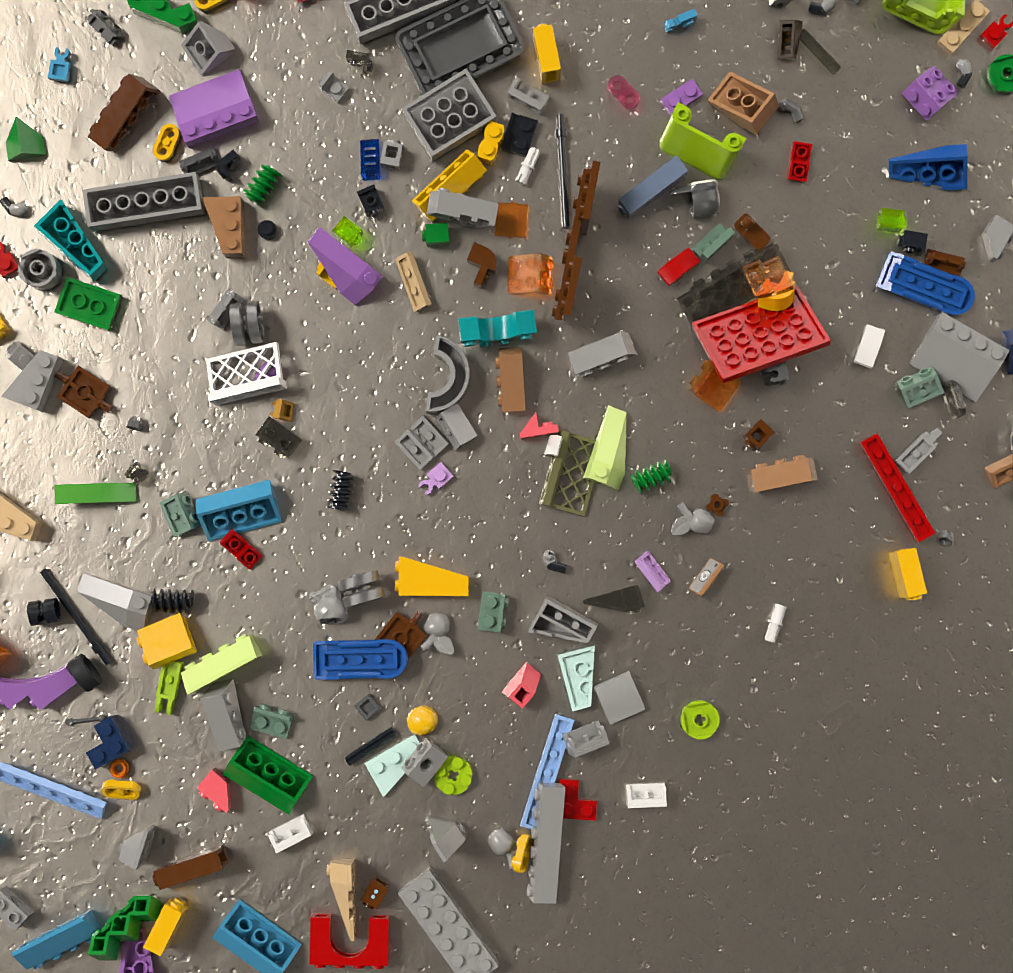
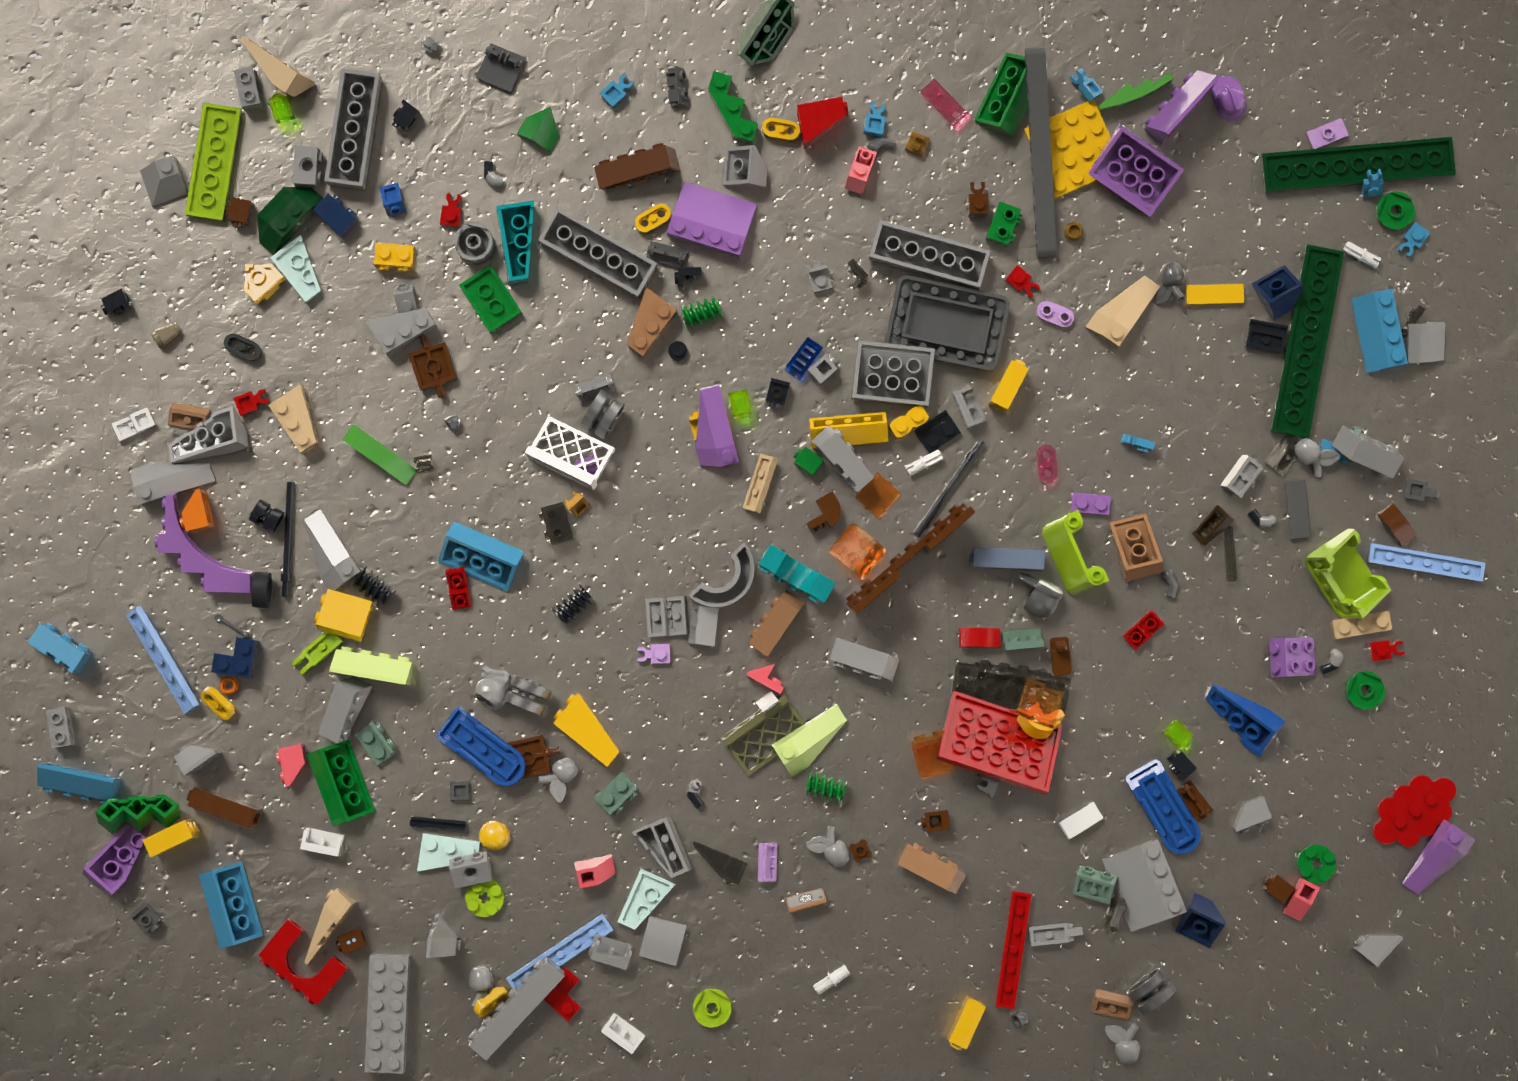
camera: 35 degrees right, 0 degrees up
sand green bracket [160,491,201,538] -> none

